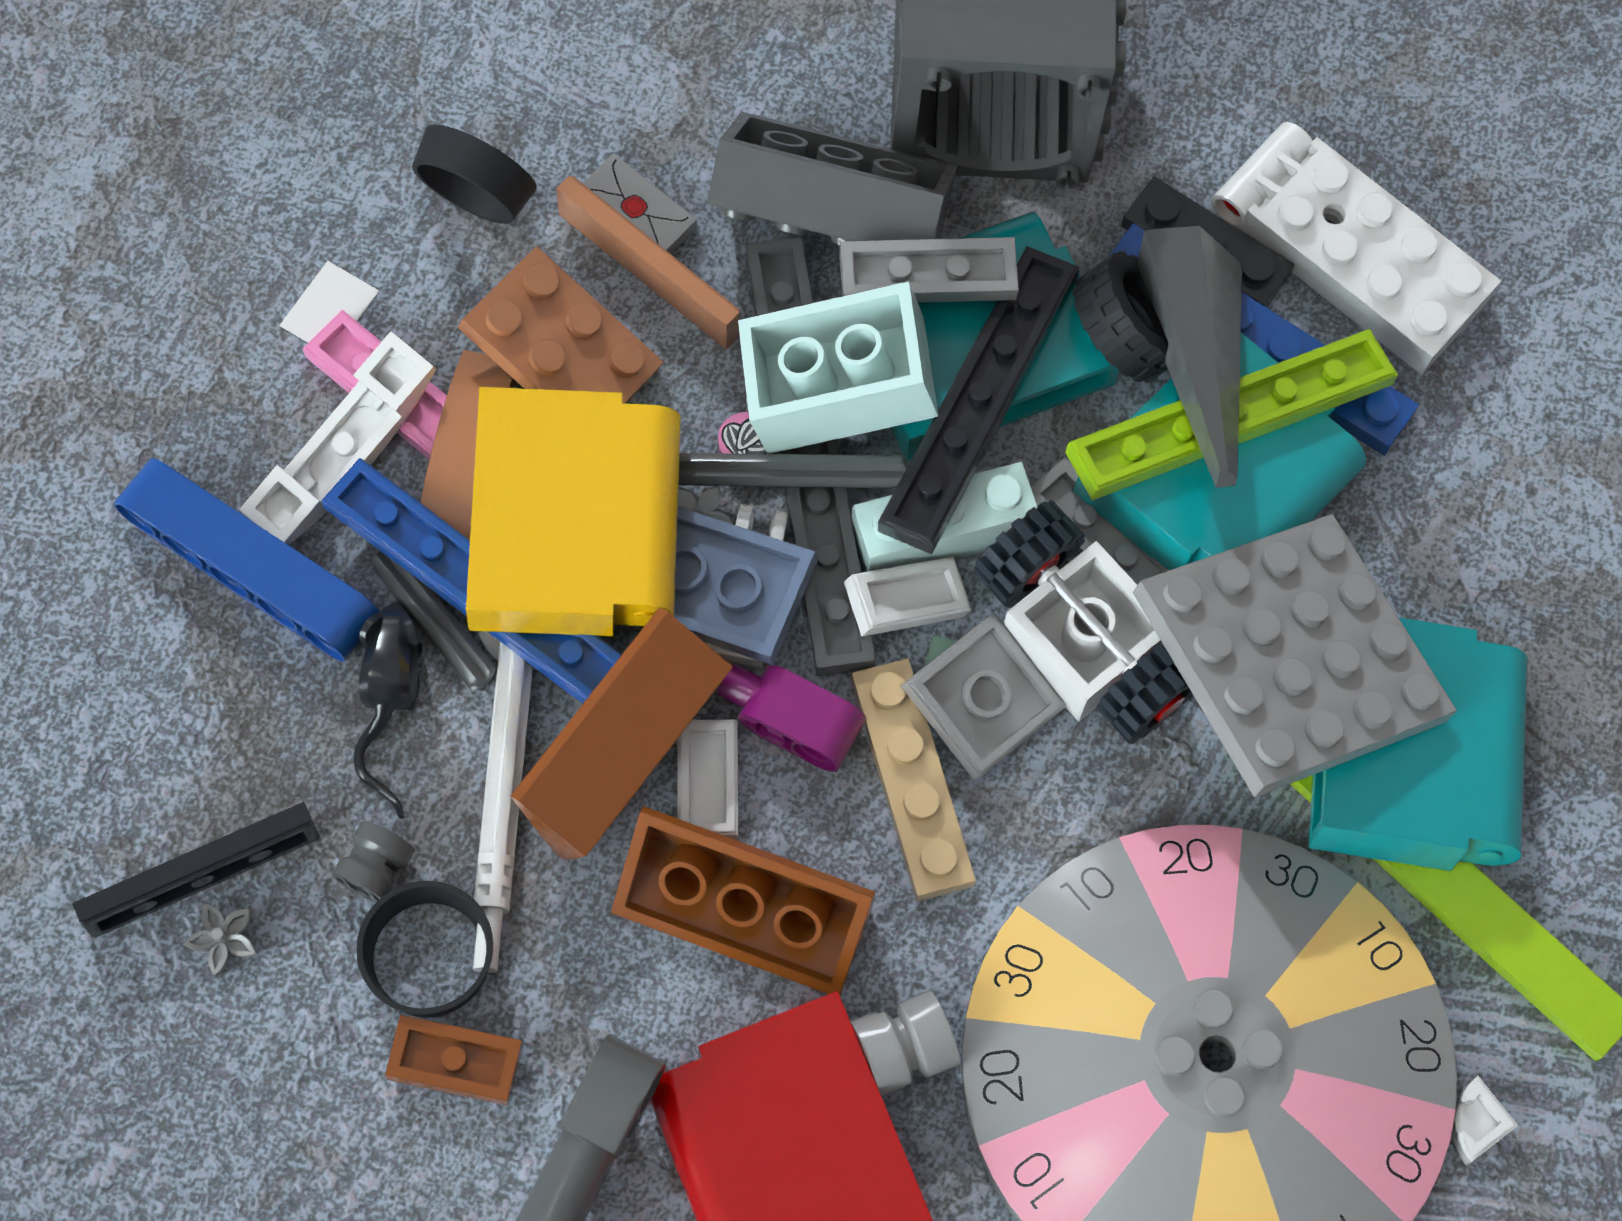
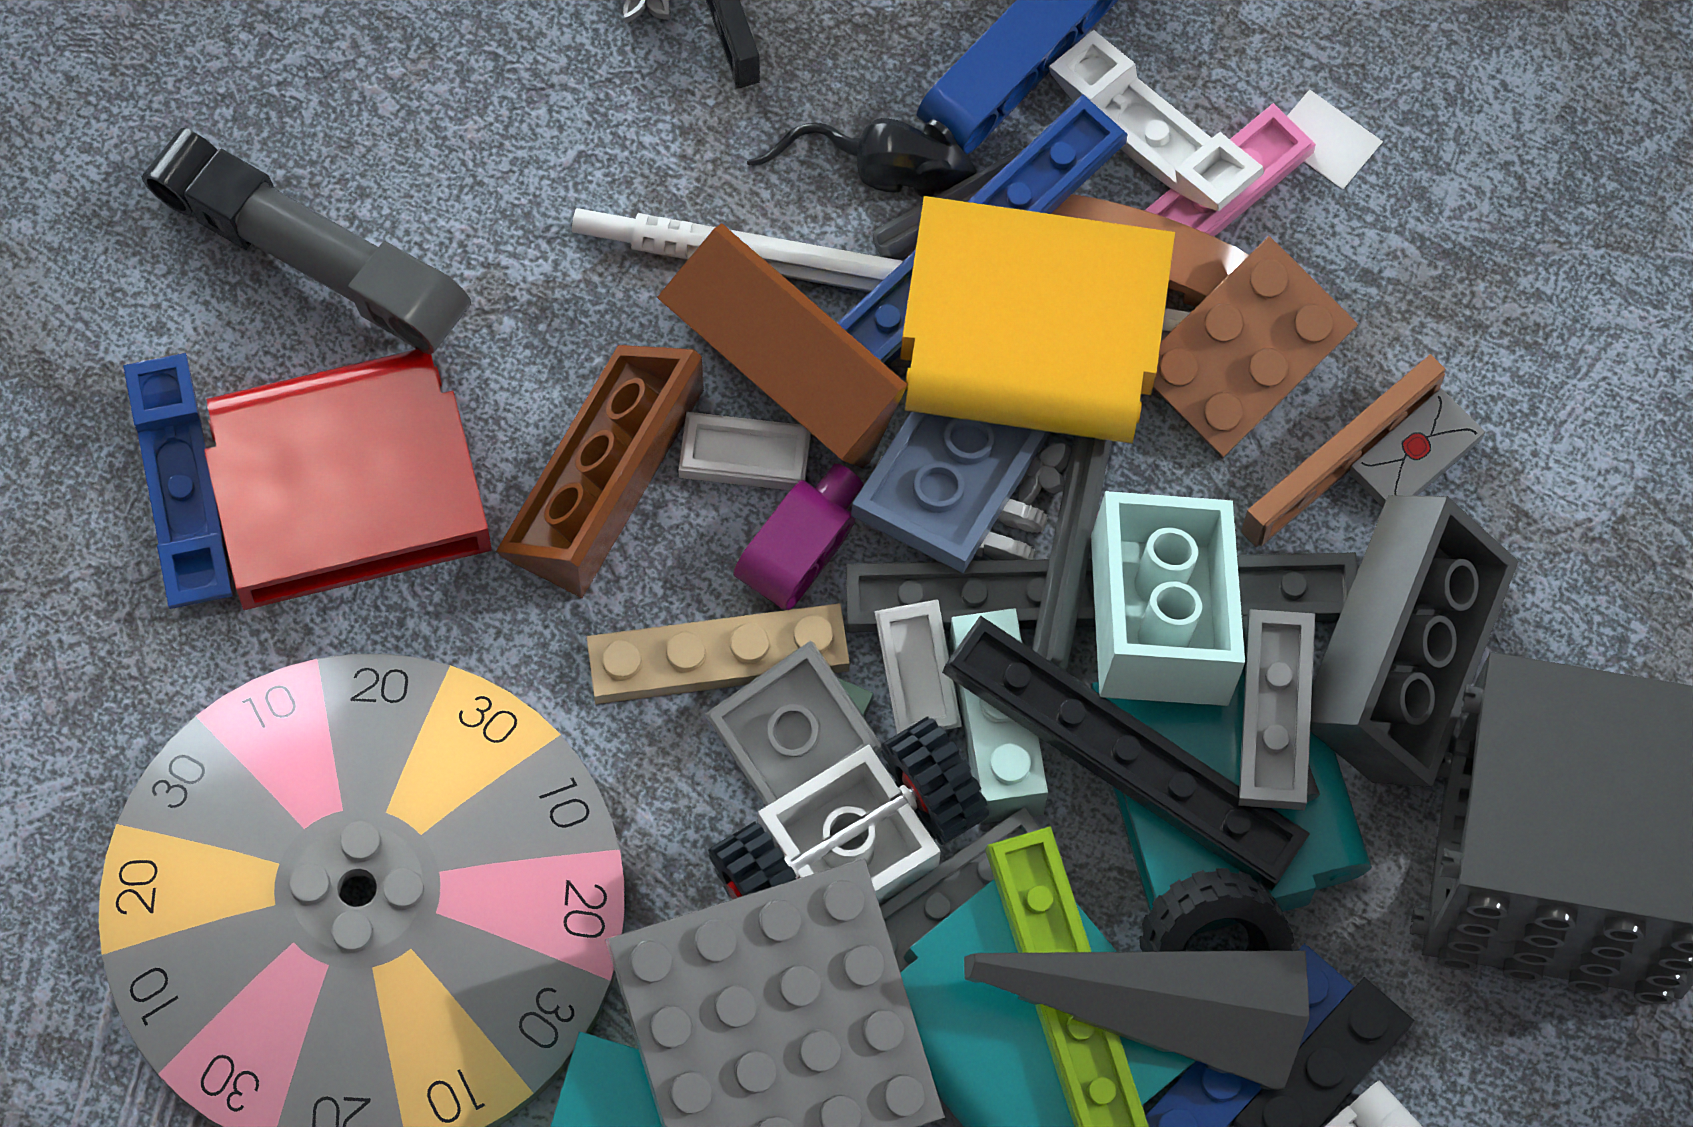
camera: 100 degrees right, 0 degrees up
dark grey wheel [331,821,415,903] -> none
black tyre [356,881,493,1017] -> none
dark orange plate [385,1015,523,1106] -> none
black tyre [412,124,537,224] -> none
light grey wheel [850,990,960,1097] -> none

